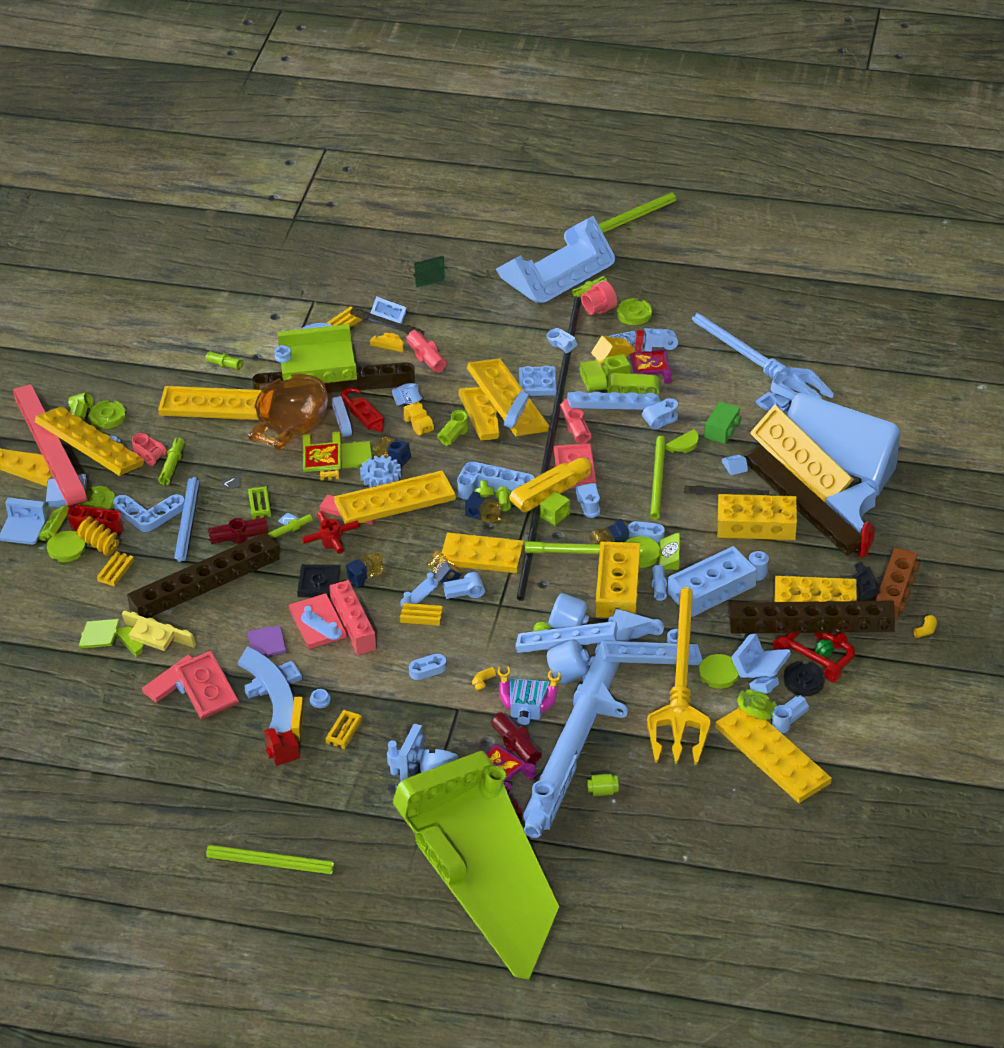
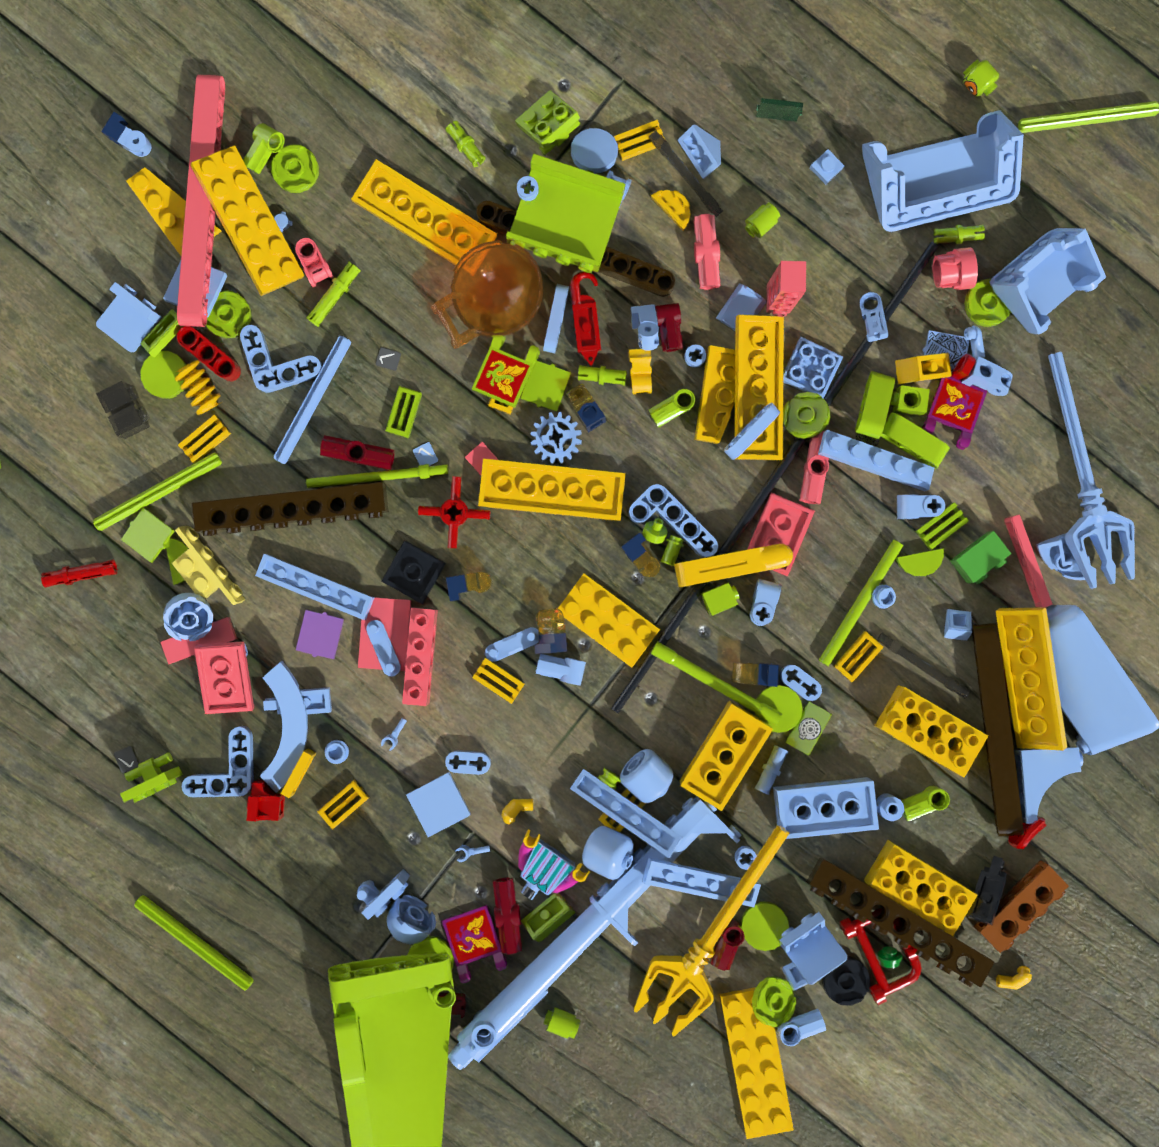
camera: 25 degrees right, 45 degrees up
none -> red pin [41,559,118,588]
none -> lime axle [93,453,222,531]
none -> clear smoke piece [96,381,150,439]
none -> dark grey sticker [114,746,139,773]
none -> lime plate [120,752,183,803]
none -> light blue cylinder [163,592,213,641]
none -> light blue beam [182,726,254,797]
none -> light blue plate [255,554,374,620]
none -> light blue hand [381,718,407,751]
none -> light blue tile [406,772,471,837]
none -> light blue hand [456,845,490,862]
none -> lime plate [515,90,580,155]
none -> lime slope [521,892,575,942]
none -> lime pin [578,365,627,386]
none -> dark red piece [655,303,683,352]
none -> light blue bush [684,344,706,368]
none -> dark red piece [709,919,745,971]
none -> light blue piece [716,283,766,331]
none -> lime brick [745,202,780,238]
none -> coral brick [766,261,806,317]
none -> lime tile [783,392,830,439]
none -> light blue plate [810,149,844,185]
none -> yellow tile [833,631,883,682]
none -> light blue plate [872,585,896,608]
none -> lime piece [901,786,950,822]
none -> lime tile [915,502,969,550]
none -> lime head [963,59,999,97]
none -> light blue arm [964,326,985,358]
none -> light blue windscreen [990,228,1106,334]
none -> coral tile [1004,514,1053,607]

